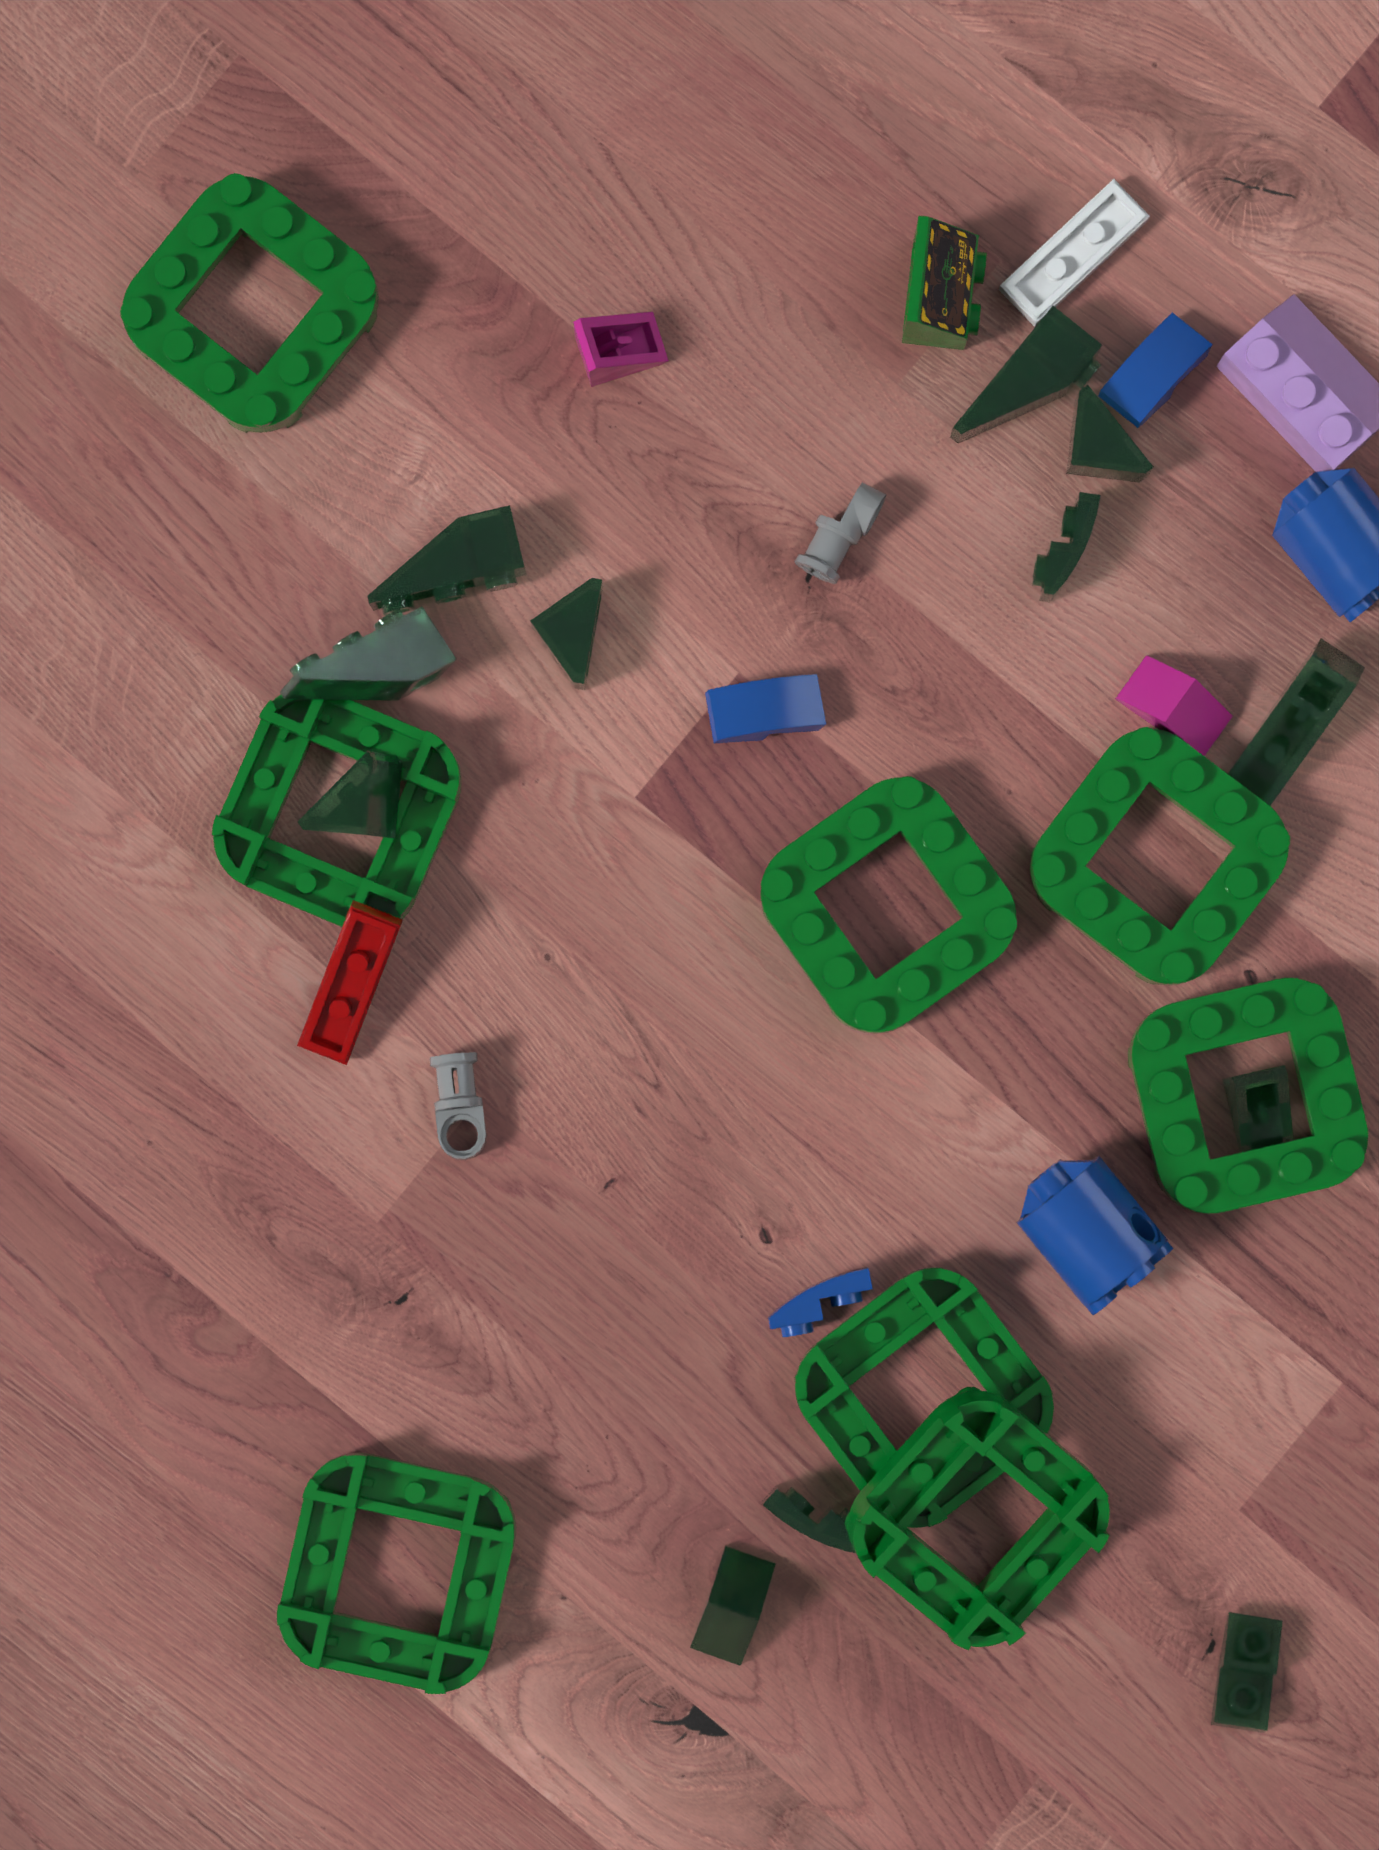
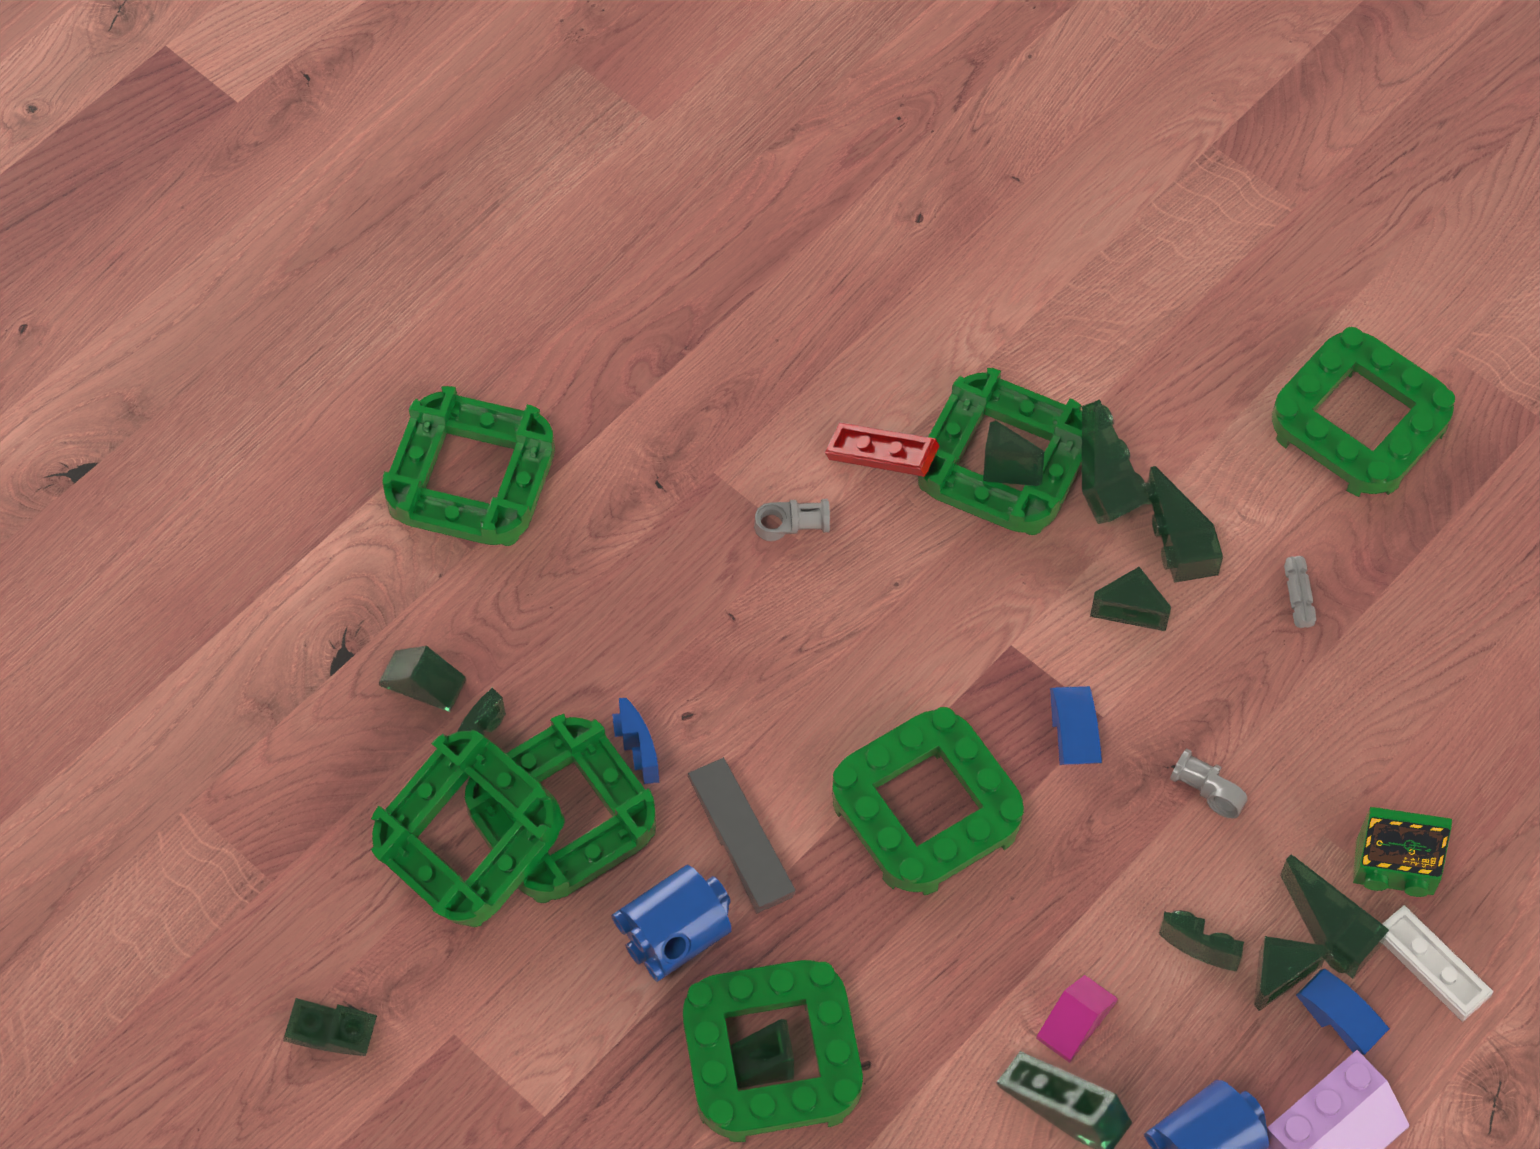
camera: 90 degrees right, 25 degrees down
dark pink slope [573,312,669,387] -> none
green plate [1030,727,1290,986] -> none
none -> dark grey slope [687,757,796,914]
none -> light grey axle [1284,556,1317,628]

